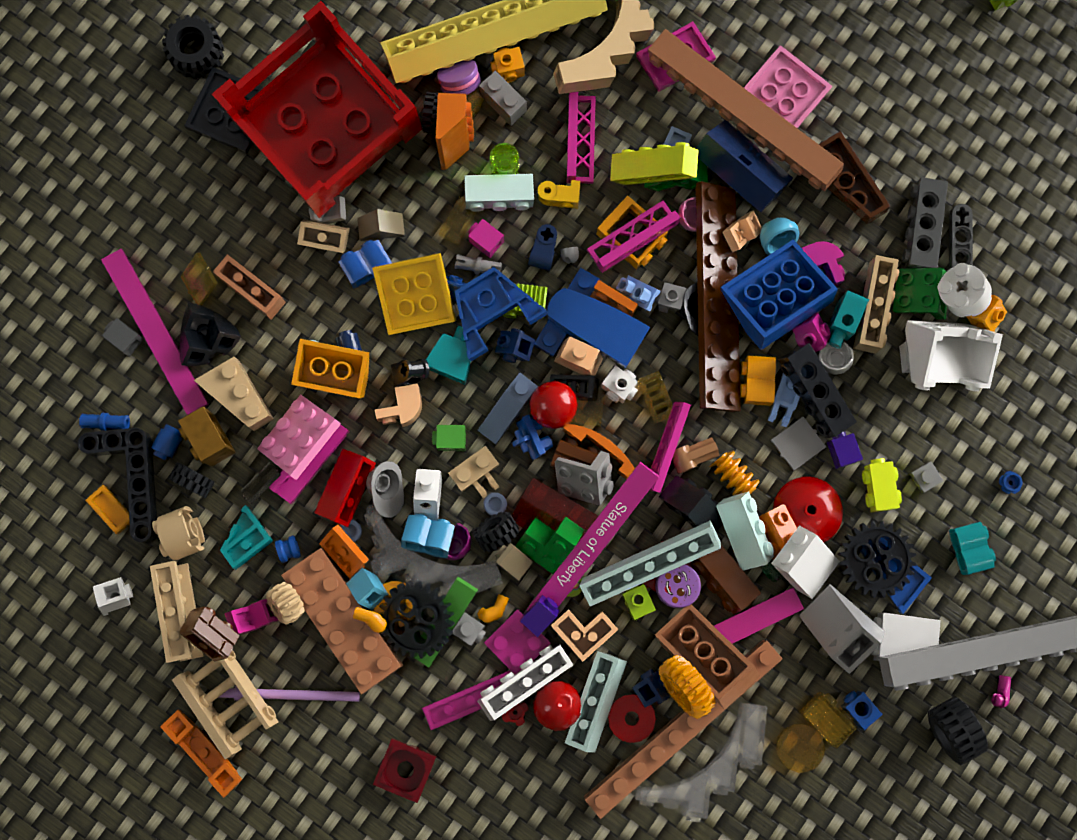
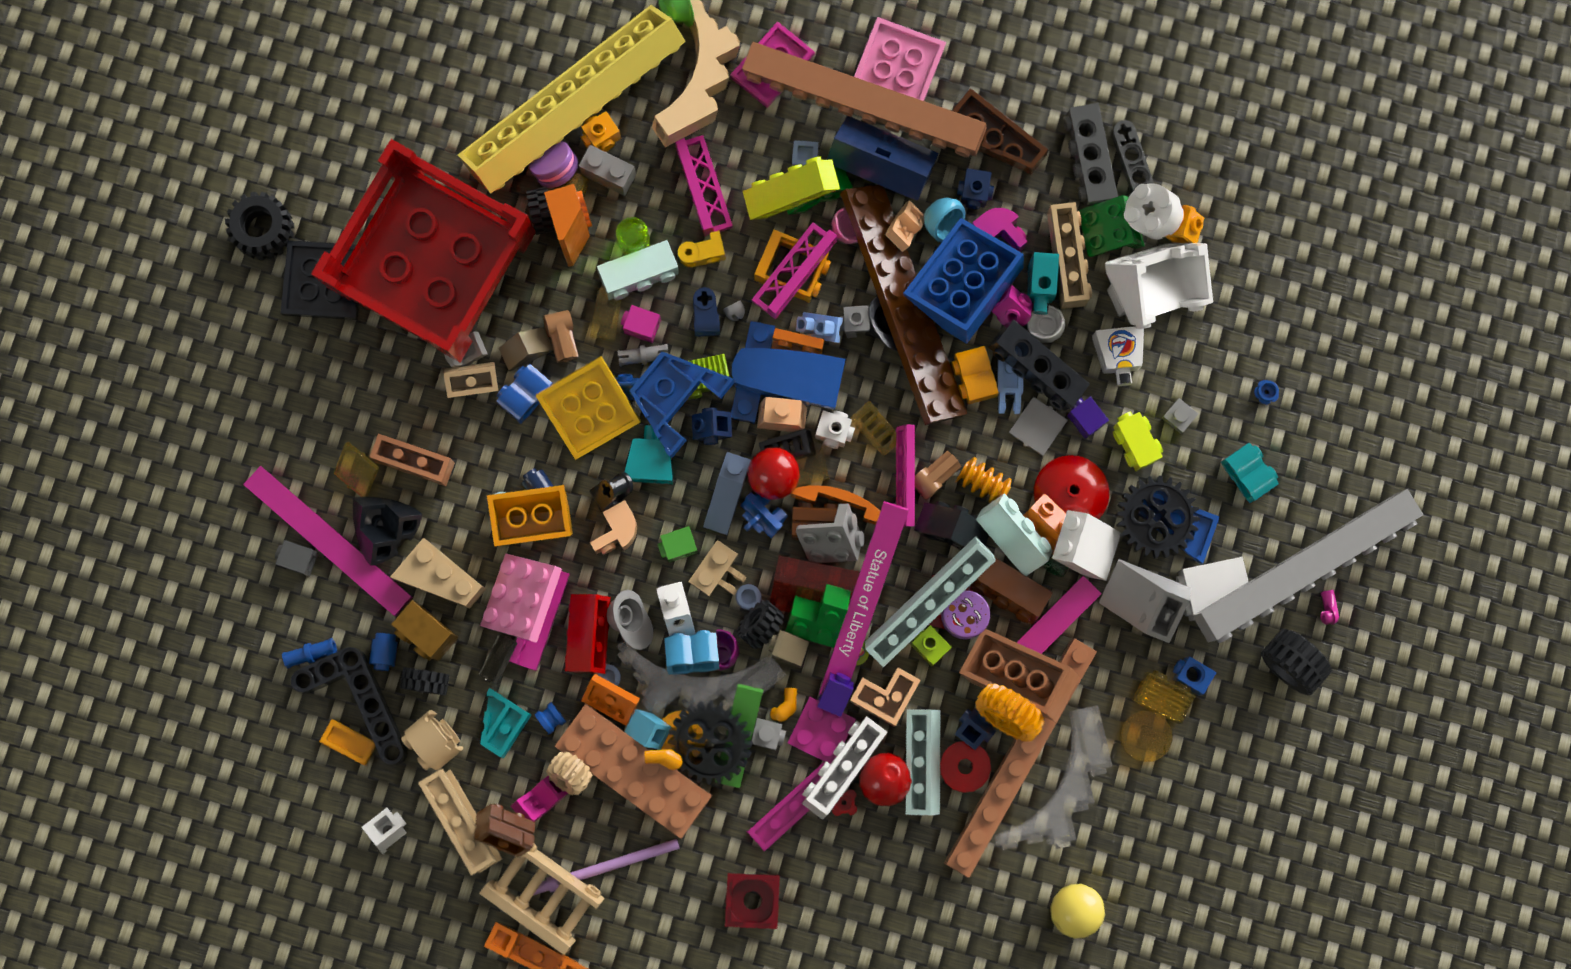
camera: 20 degrees left, 0 degrees up
none -> medium nougat piece [543,310,578,363]
none -> dark blue brick [957,168,994,210]
none -> white torso [1092,326,1144,386]

